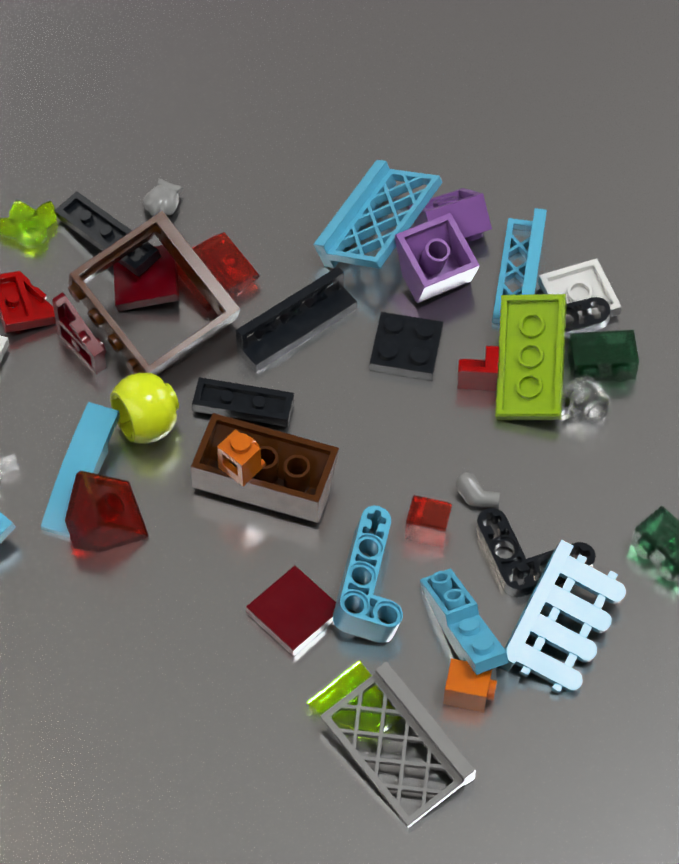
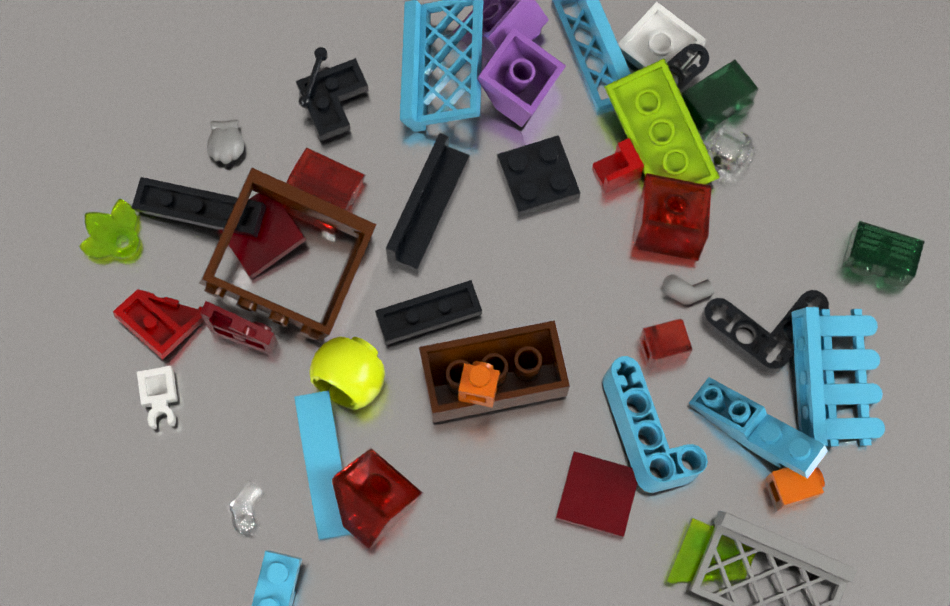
camera: 30 degrees left, 15 degrees up
none -> black plate [296,58,369,141]
none -> black hinge [298,47,328,108]
none -> clear red slope [633,173,711,261]

